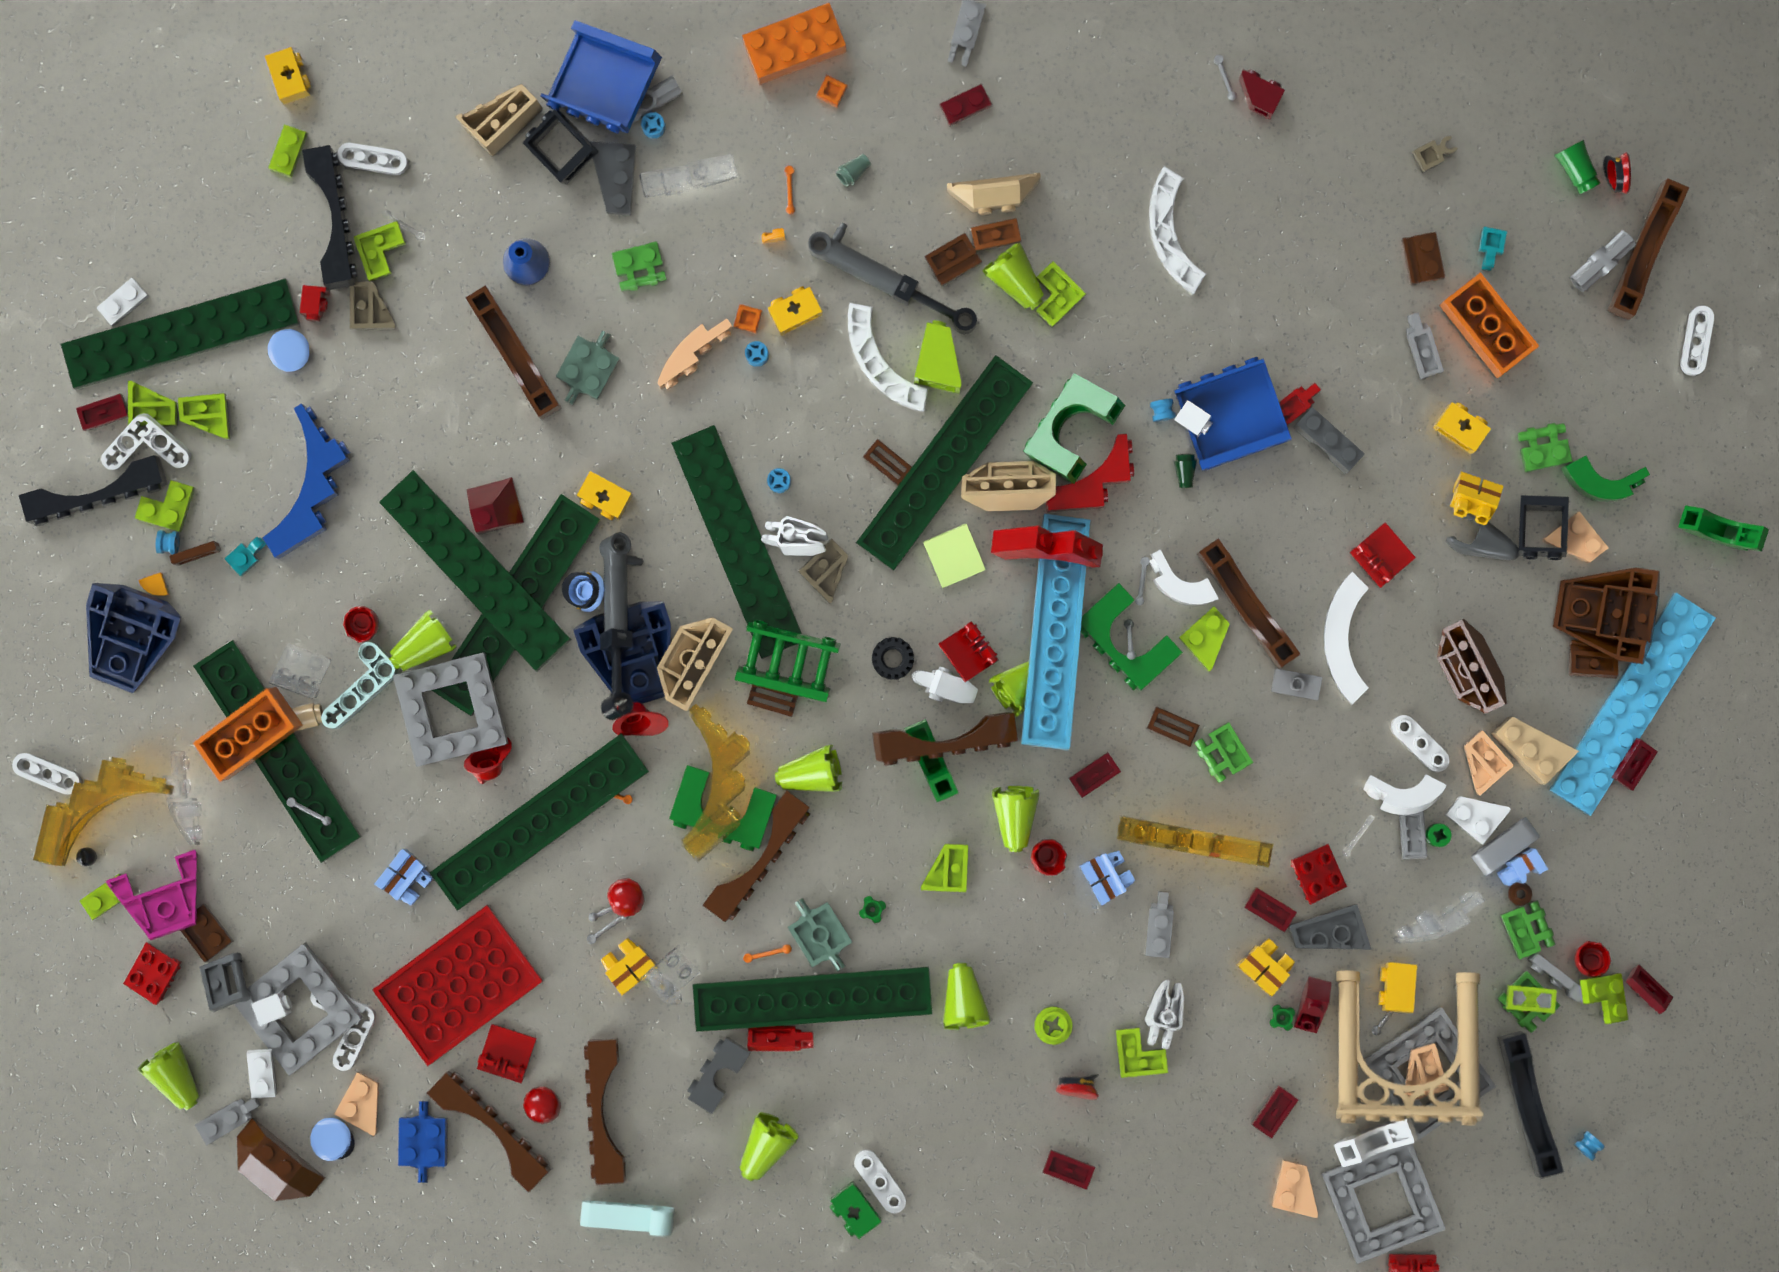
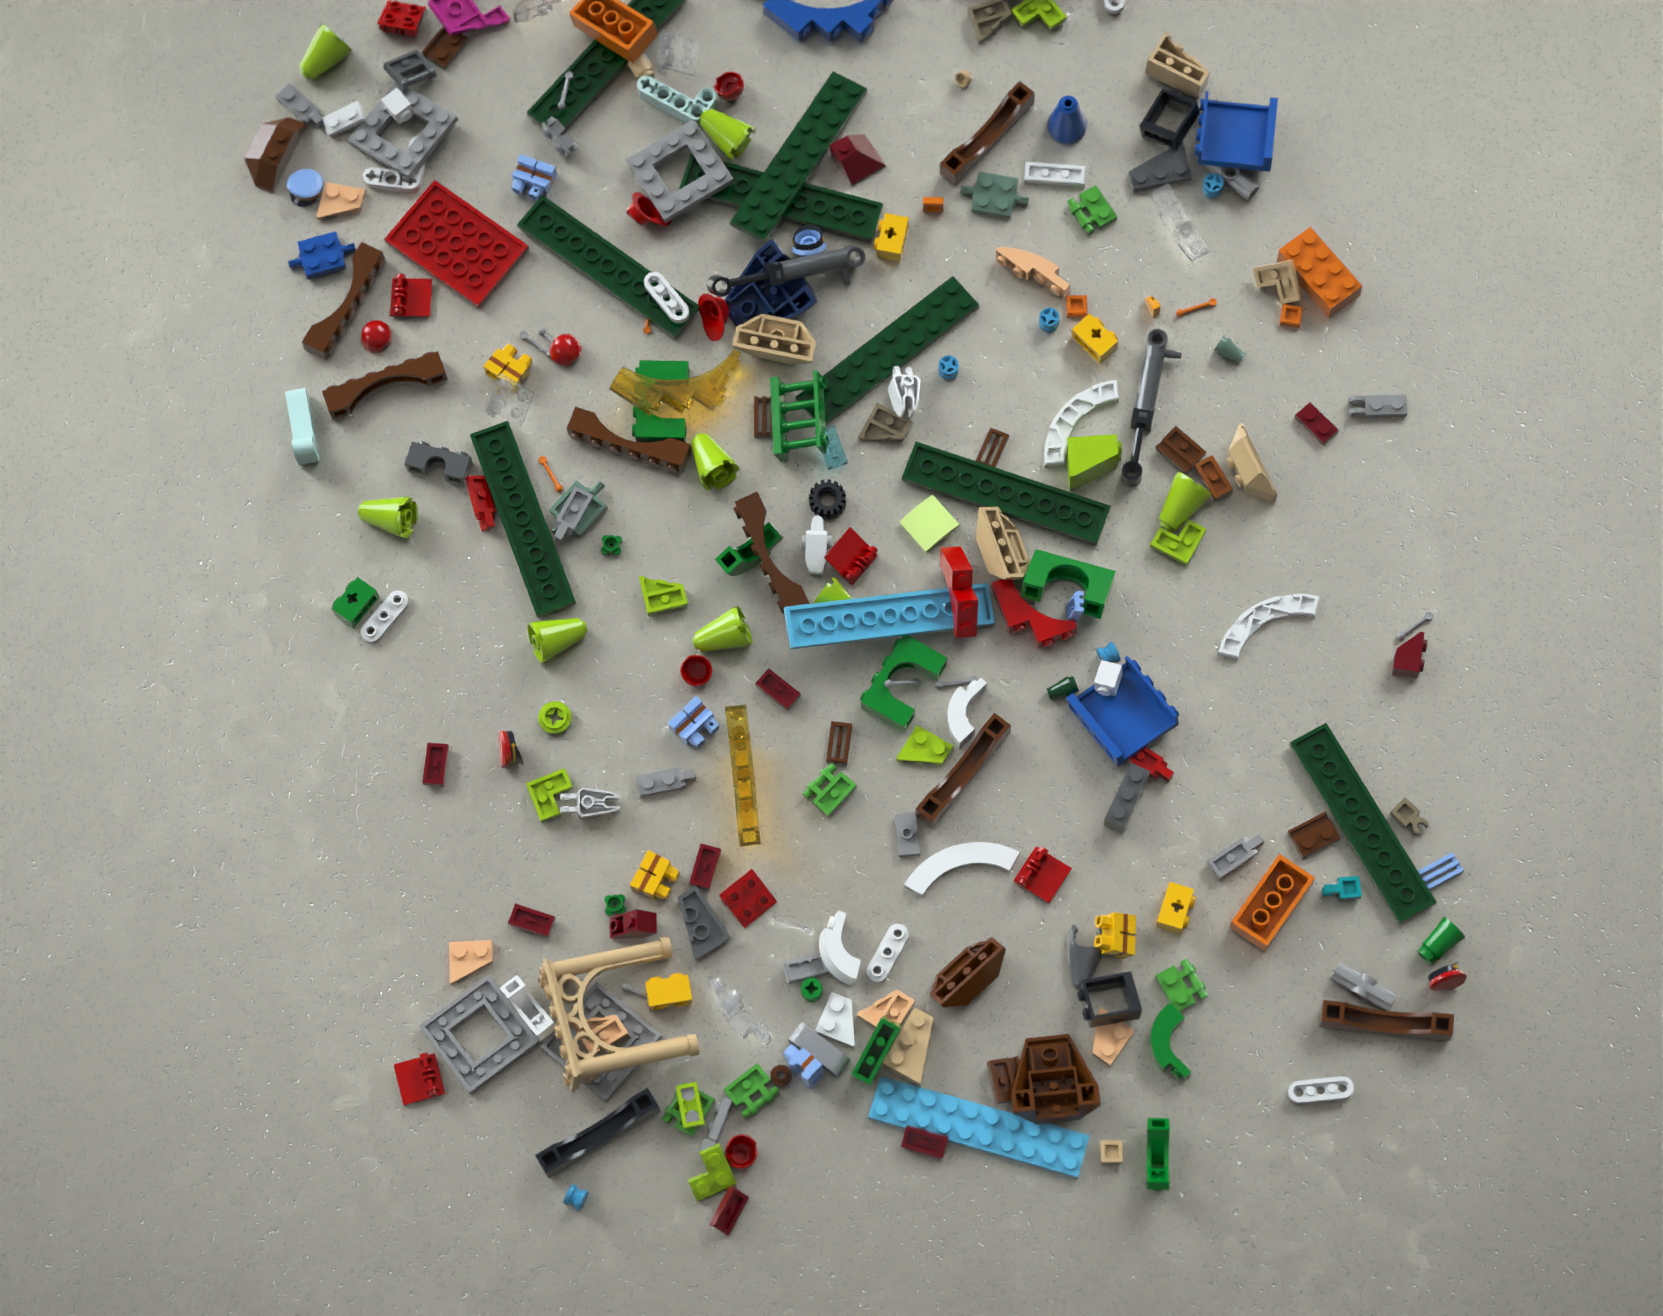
camera: 80 degrees right, 15 degrees down
none -> light grey hinge [541,116,578,158]
none -> light grey hinge [554,486,594,543]
none -> white plate [644,272,689,323]
none -> clear light blue hinge [815,425,848,470]
none -> green brick [851,1015,902,1085]
none -> orange tile [923,197,944,213]
none -> tan hinge [955,70,973,87]
none -> white tile [1024,162,1086,187]
none -> light blue tile [1066,591,1084,623]
none -> tan plate [1100,1140,1123,1164]
none -> tan plate [1253,259,1303,304]
none -> dark green plate [1289,723,1437,924]
none -> light blue tile [1418,852,1464,890]

